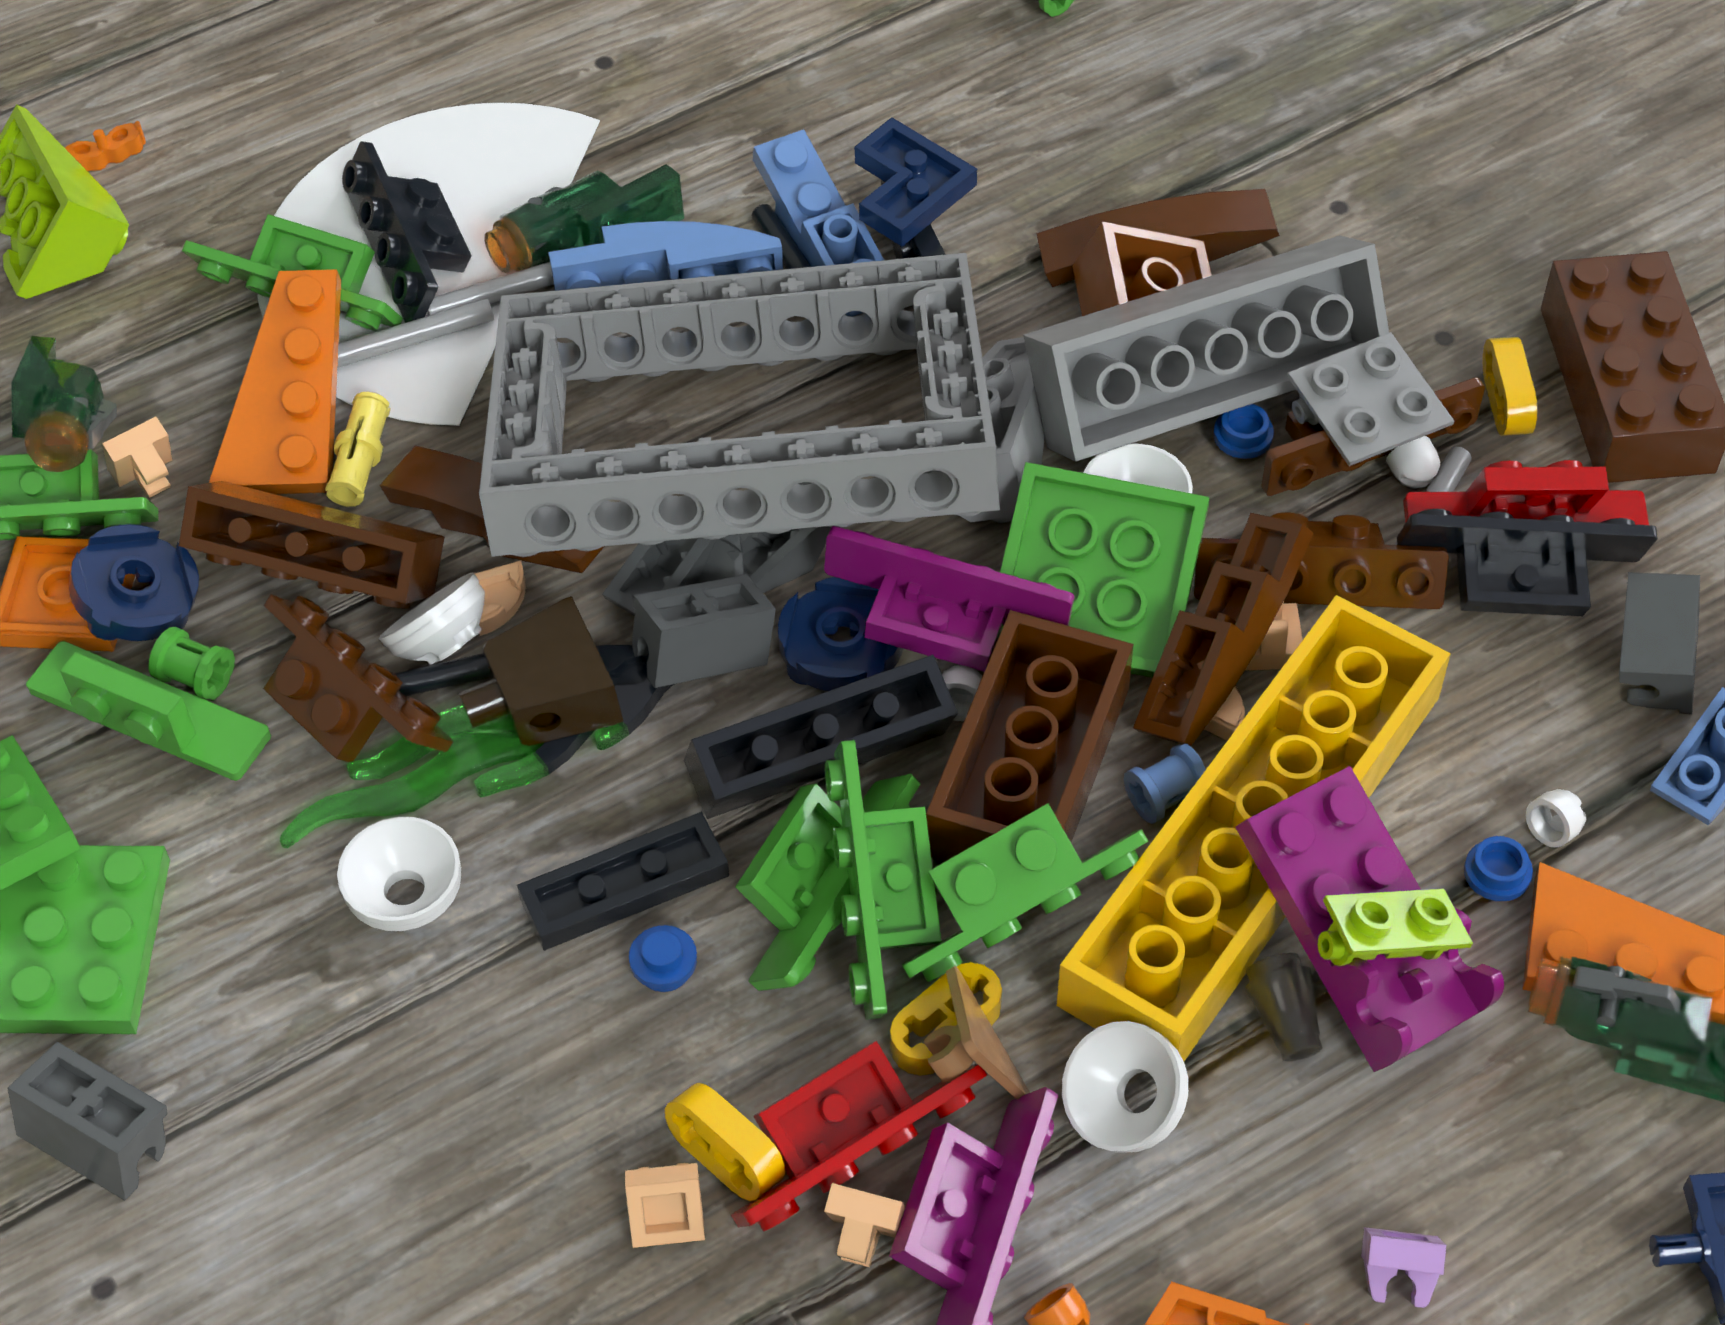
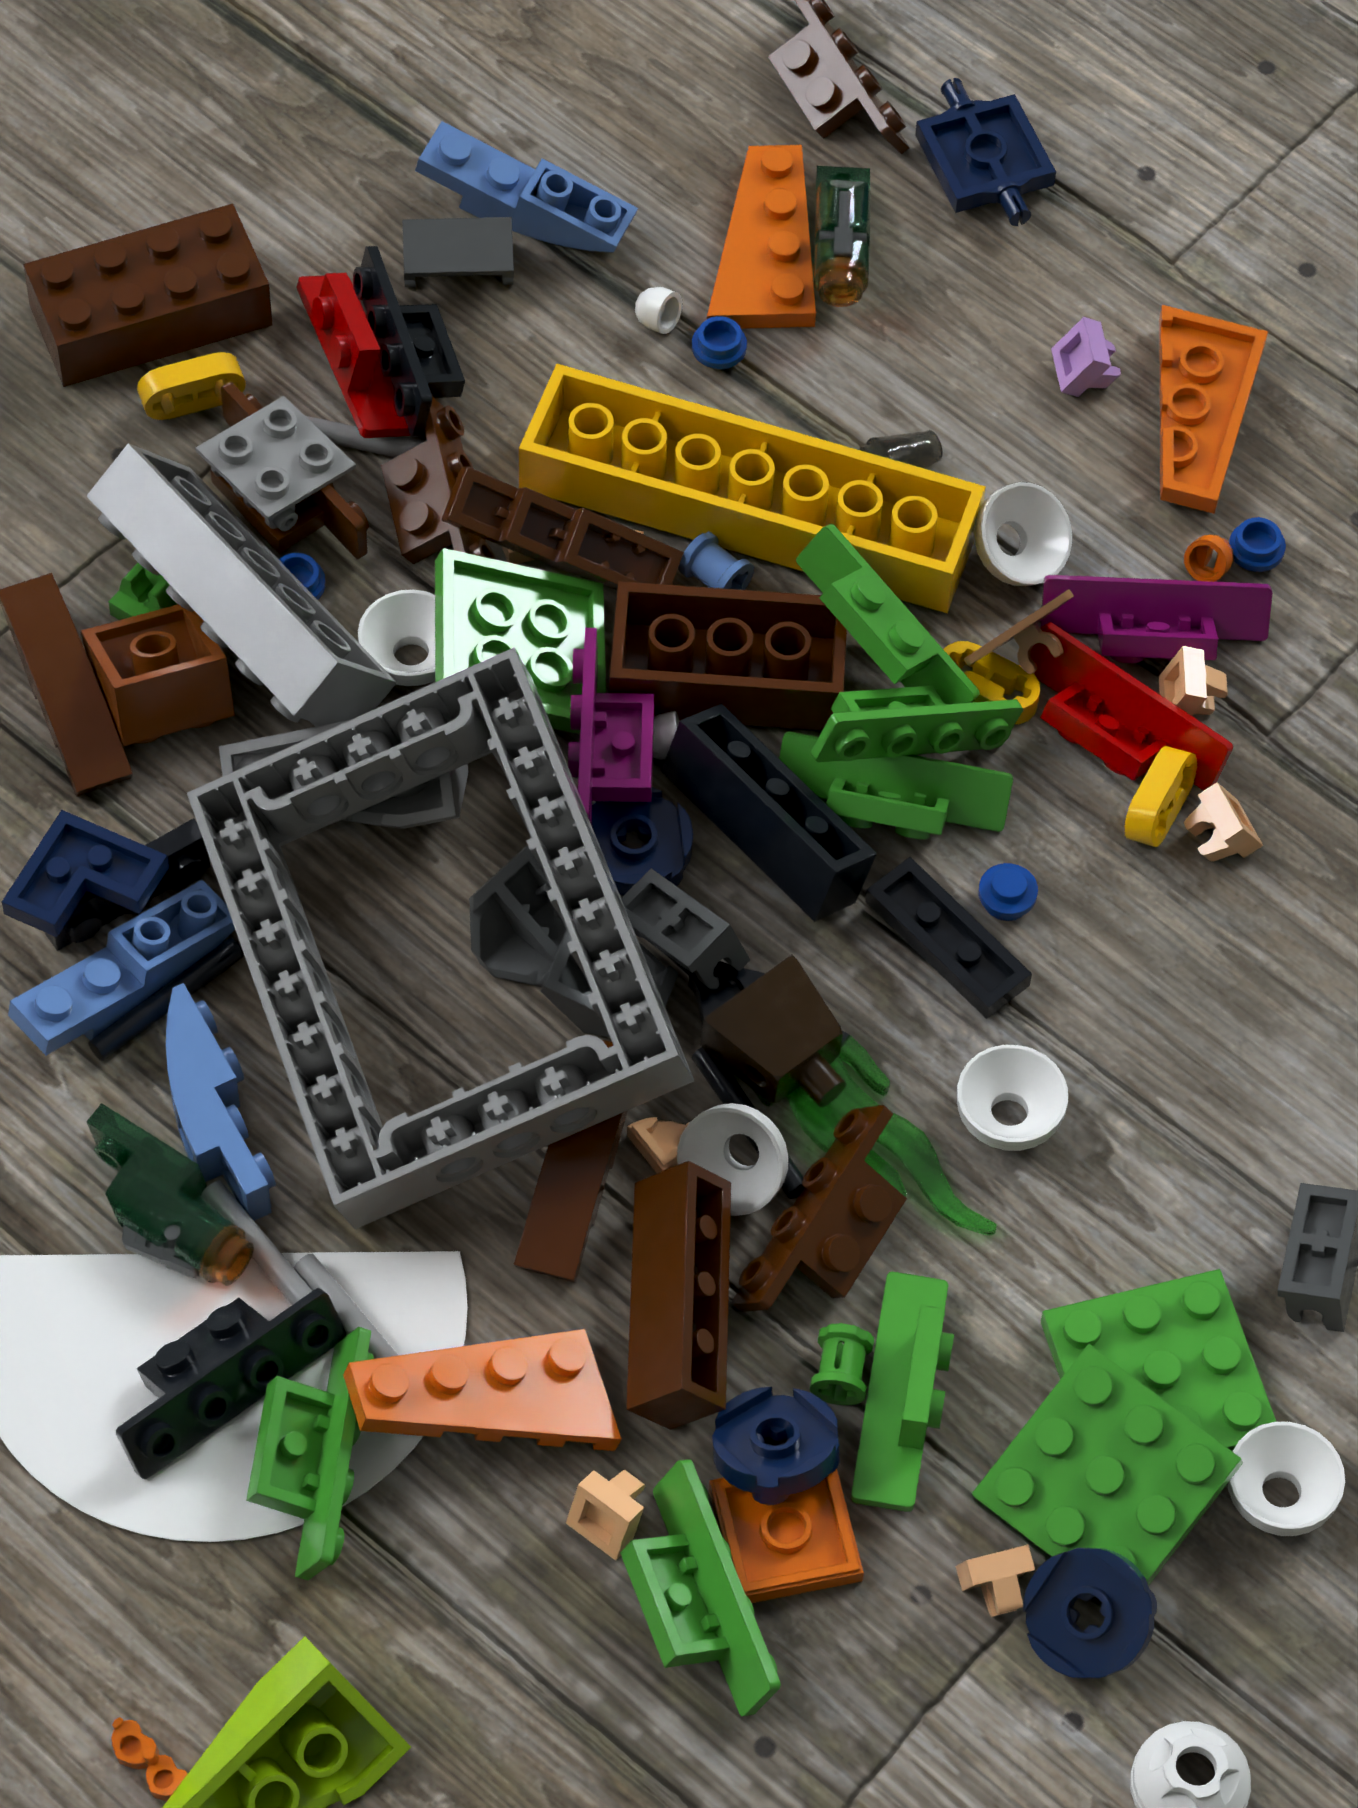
camera: 110 degrees left, 5 degrees up
plate [11,336,117,472] -> none
light yellow pin [325,392,391,507] -> none
magenta hinge [1235,766,1504,1072] -> none
lime hinge [1318,889,1473,966] -> none

